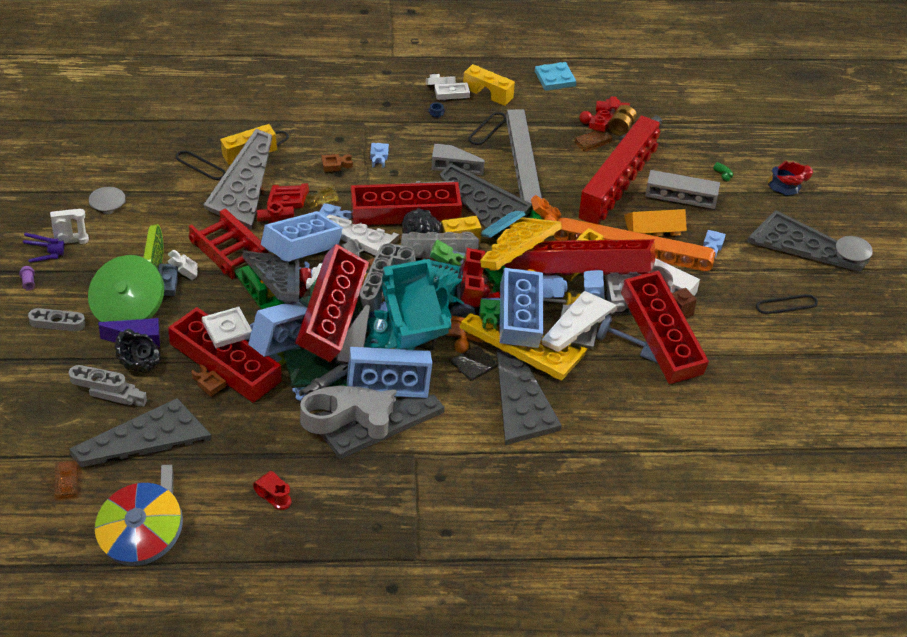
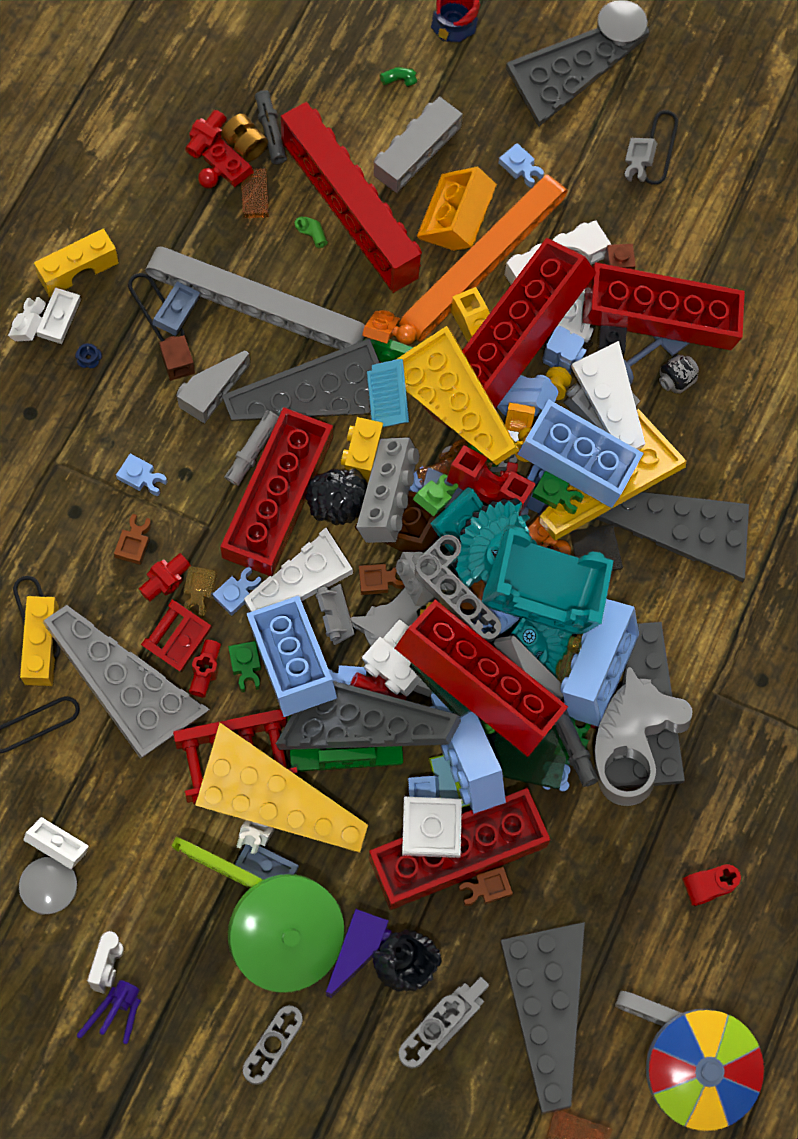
camera: 65 degrees left, 25 degrees up
medium lavender pin [19,266,35,290] -> none
medium azure plate [535,62,576,91] -> none
none -> white plate [24,817,89,869]
none -> red axle [138,553,191,602]
none -> sand blue plate [153,281,200,336]
none -> copper brick [159,335,195,381]
none -> yellow wing [195,723,368,852]
none -> bright green arm [294,216,328,248]
none -> black brick [596,325,627,357]
none -> light grey plate [625,138,657,182]
none -> head [659,355,699,394]

